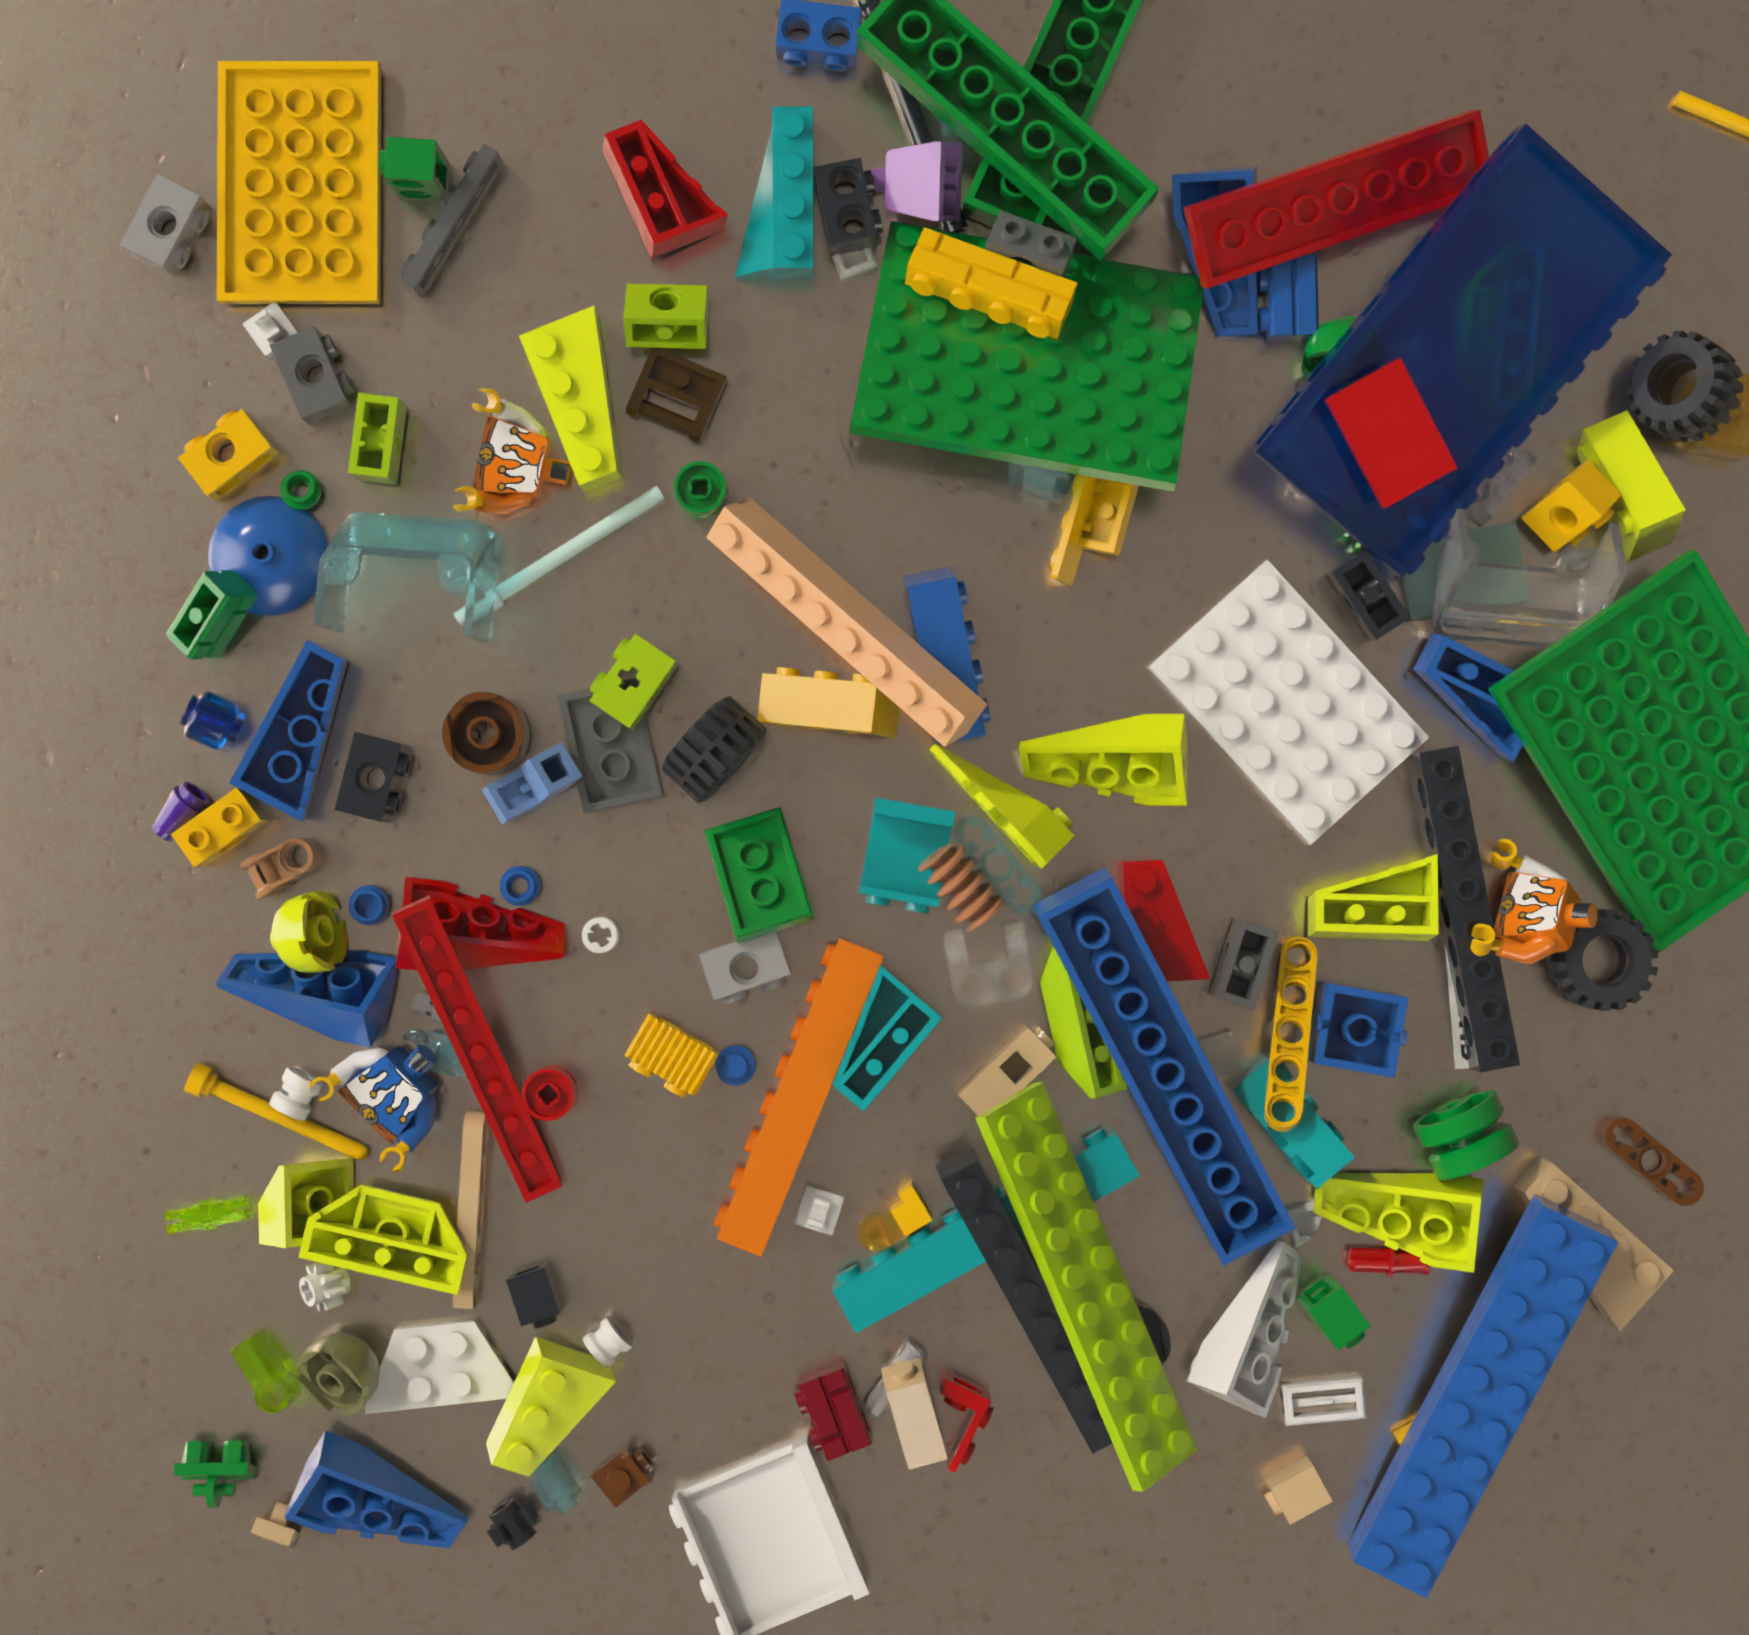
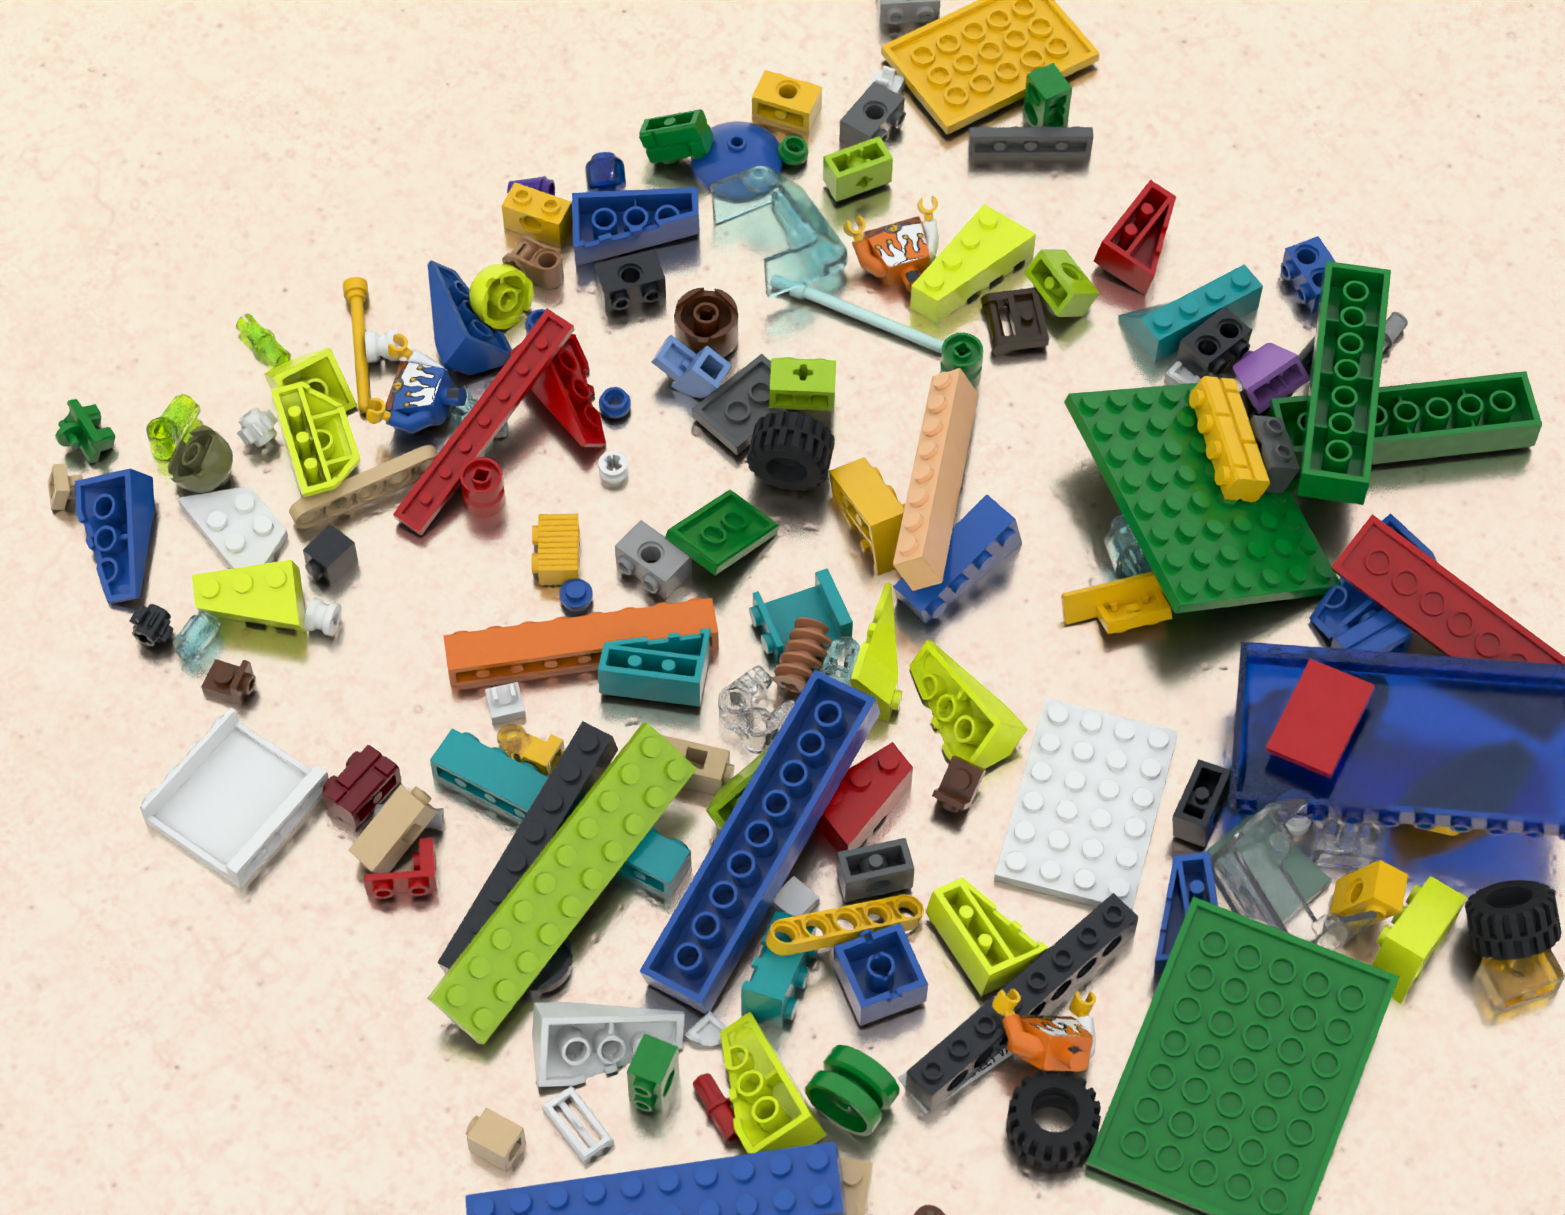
camera: 60 degrees right, 30 degrees down
none -> reddish brown bracket [932,755,986,812]

